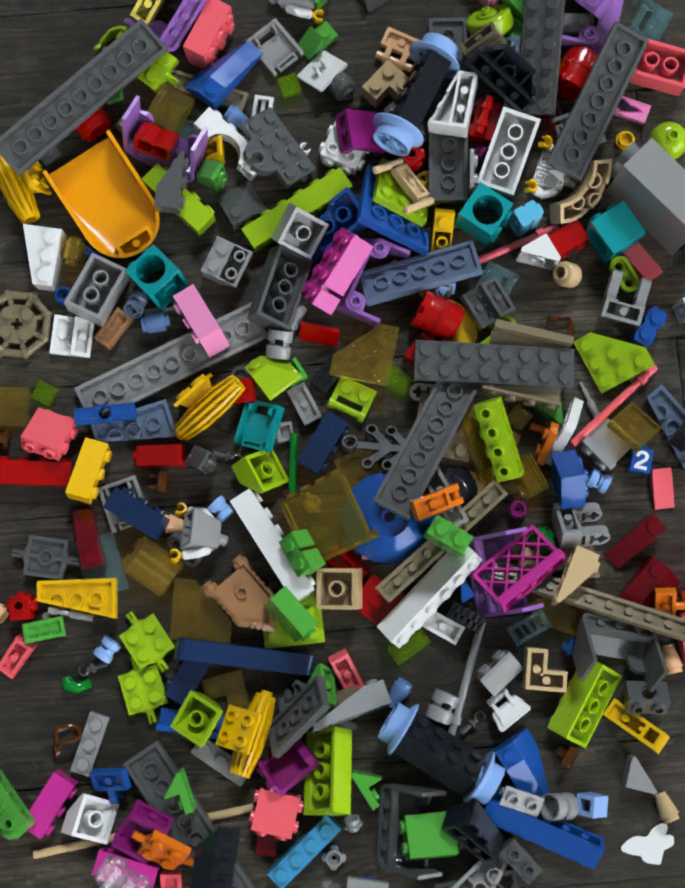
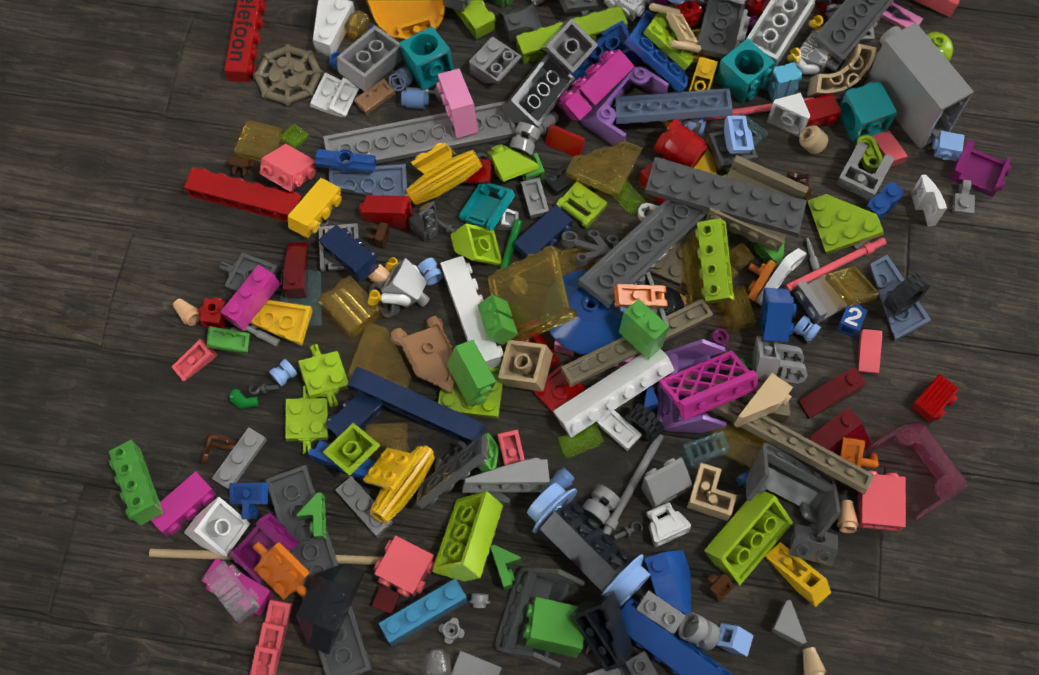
camera: 15 degrees right, 15 degrees down
magenta panel [257,737,320,796] -> none
none -> dark pink brick [221,265,281,331]
none -> light blue slope [724,116,754,154]

